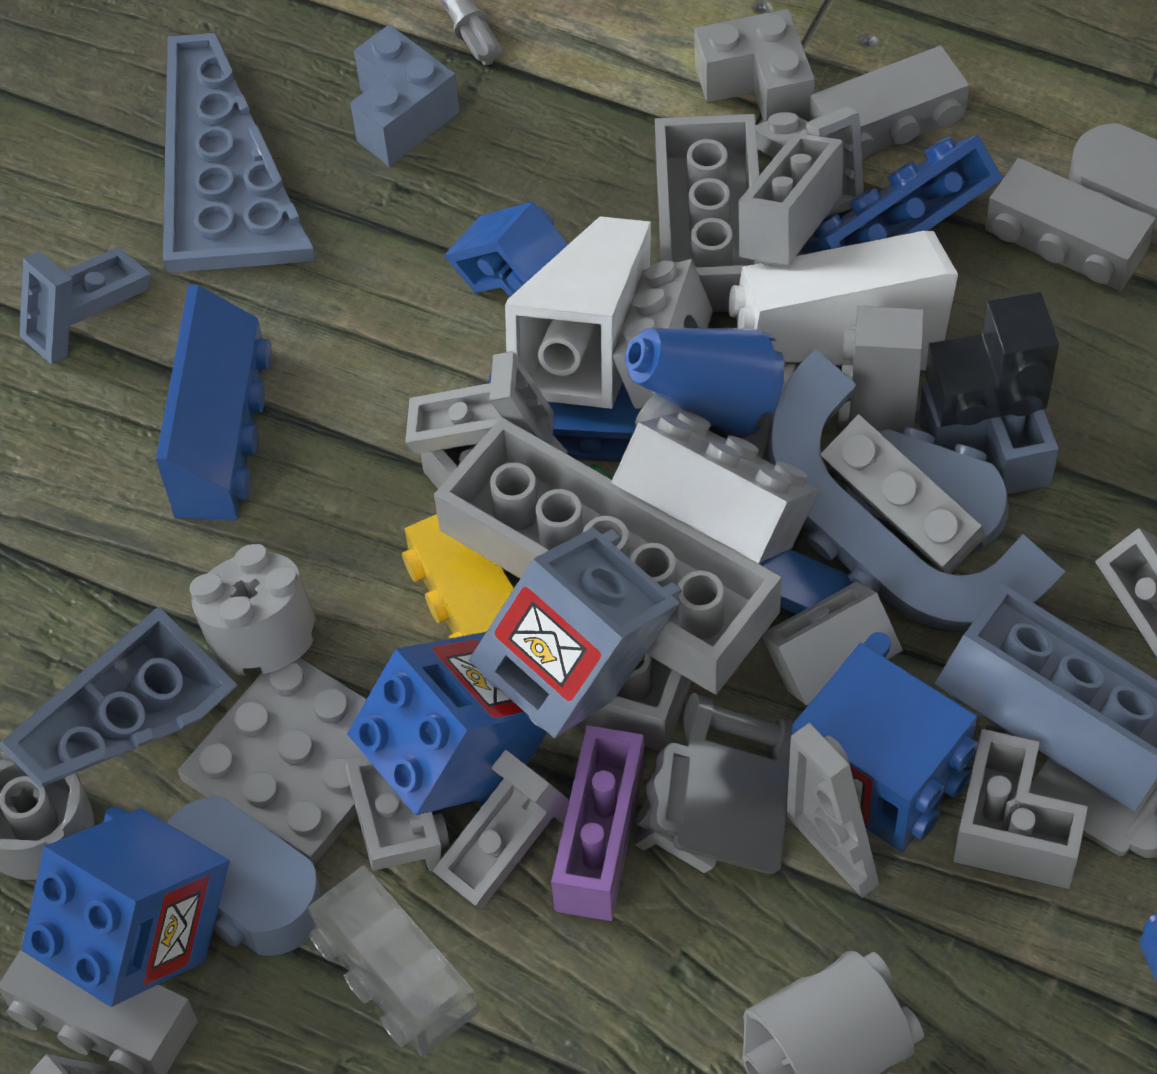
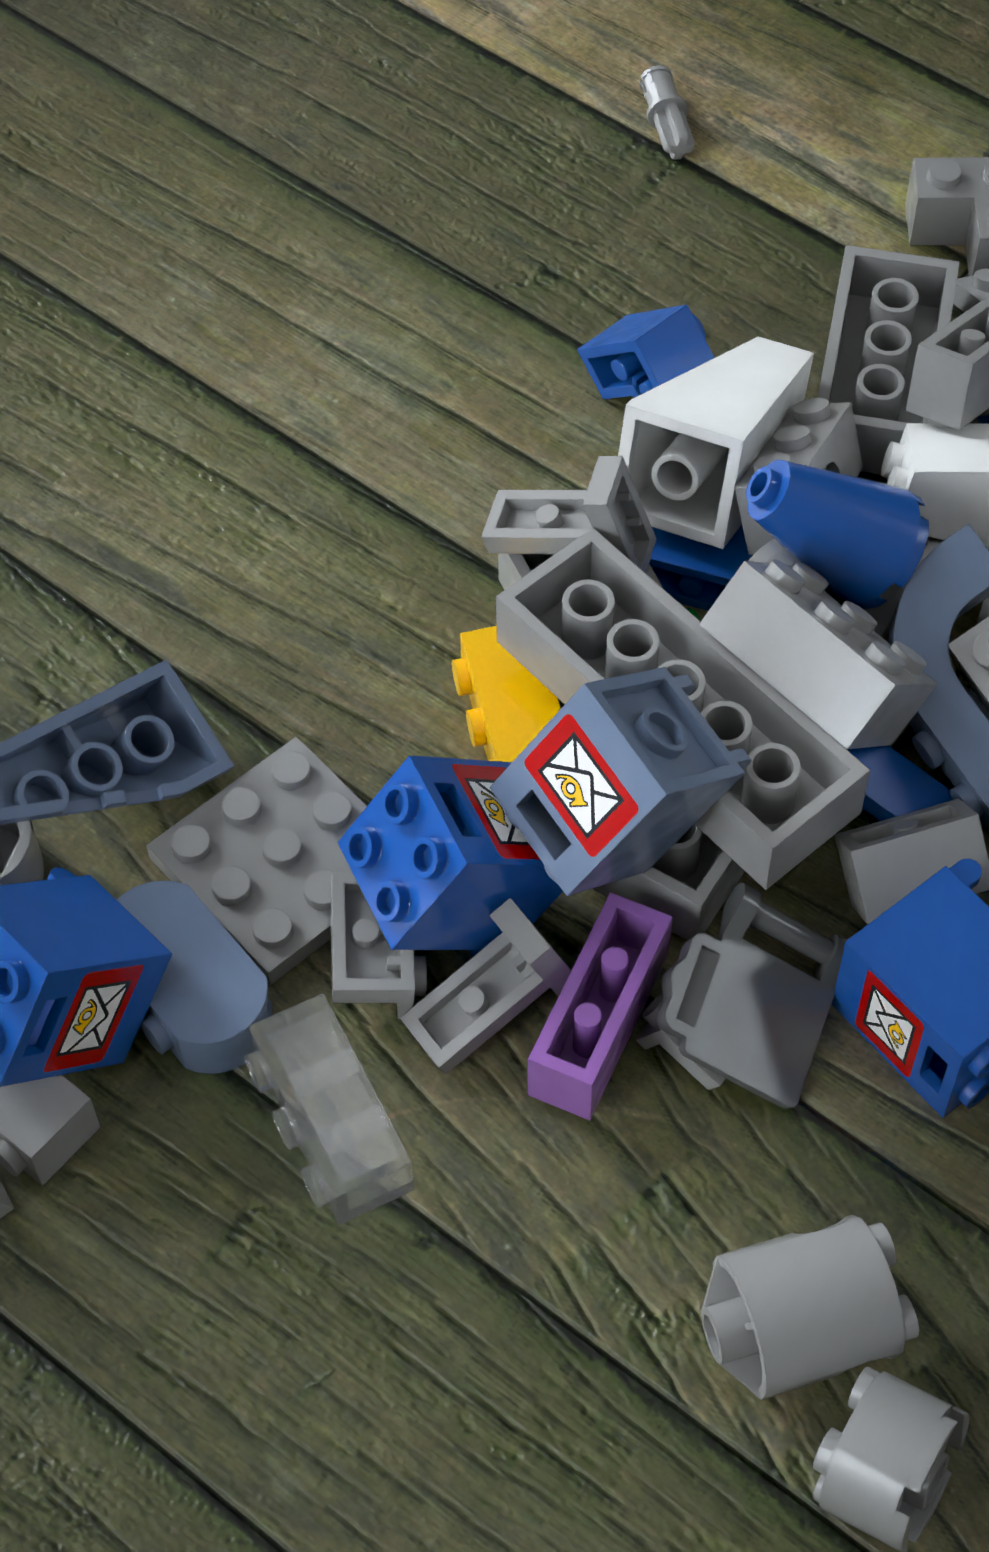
camera: 10 degrees right, 0 degrees up
sand blue bracket [19,247,151,364] -> none
blue slope [156,285,272,520] -> none
sand blue wing [163,33,316,273] -> none
light grey brick [189,544,317,676] -> none
sand blue brick [350,24,460,167] -> none
light grey wing [786,722,880,898] -> none

